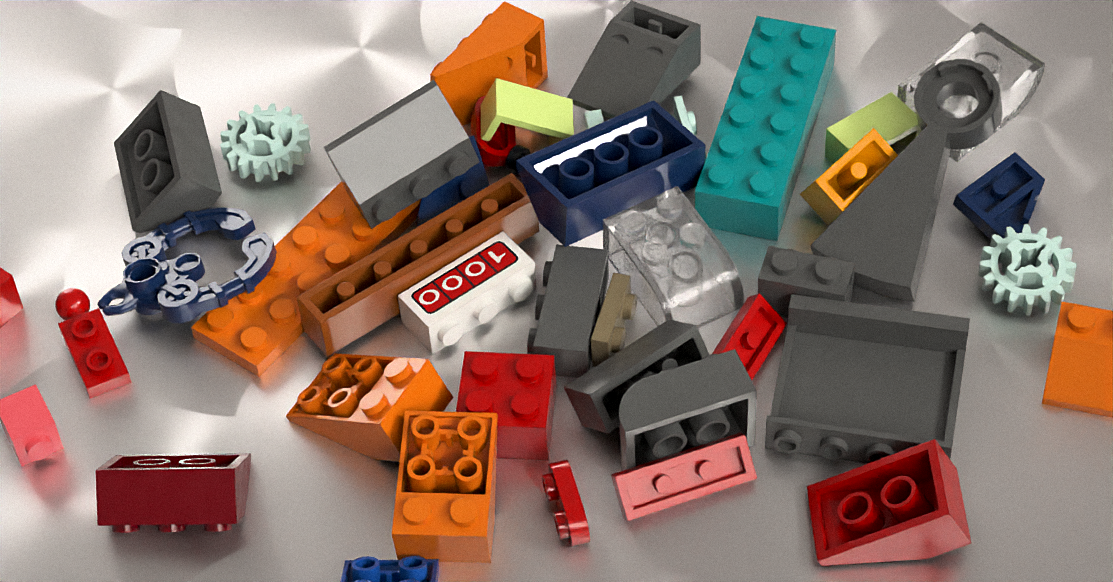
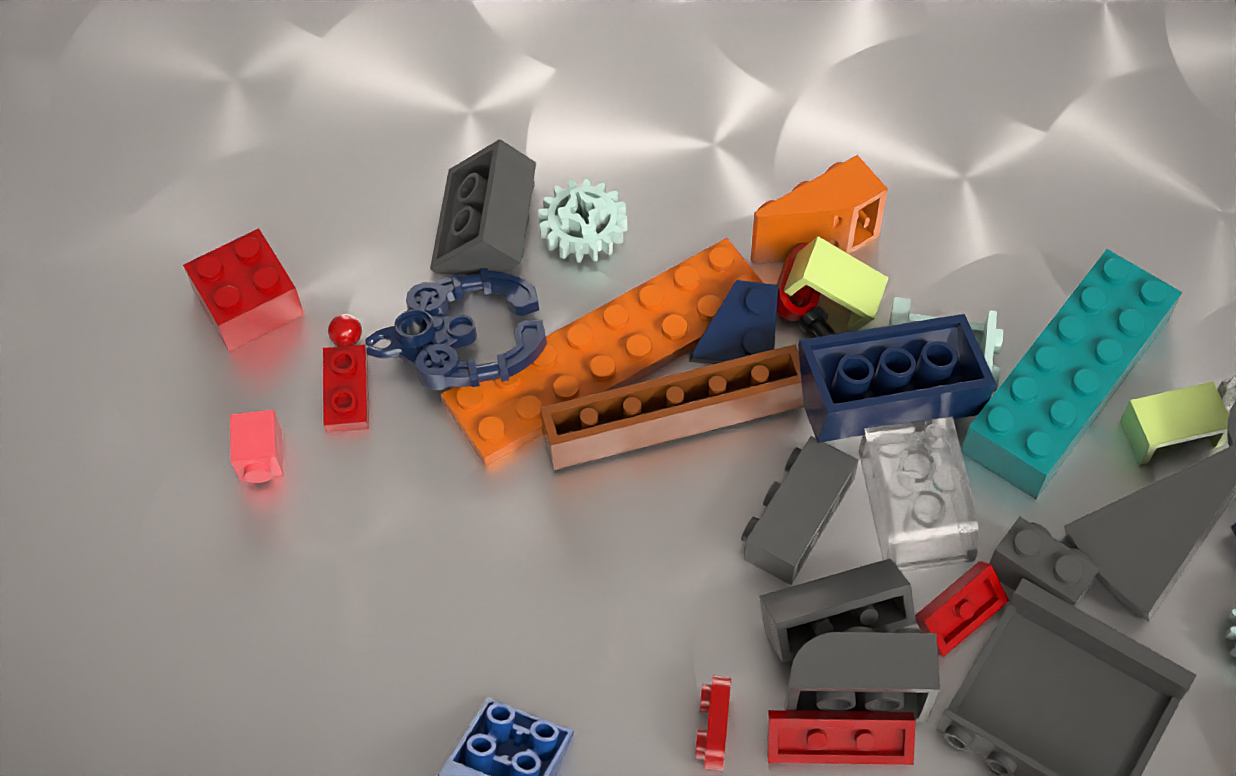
camera: 20 degrees right, 10 degrees up
dark red slope [95,453,251,533] -> none
orange slope [286,353,454,462] -> none
slope [324,80,480,229] -> none
orange slope [392,411,498,563] -> none
white brick [398,232,537,354] -> none
red brick [456,351,557,461] -> none
dark grey slope [567,0,701,119] -> none
dark tan plate [591,272,637,367] -> none
light orange slope [800,128,898,225] -> none

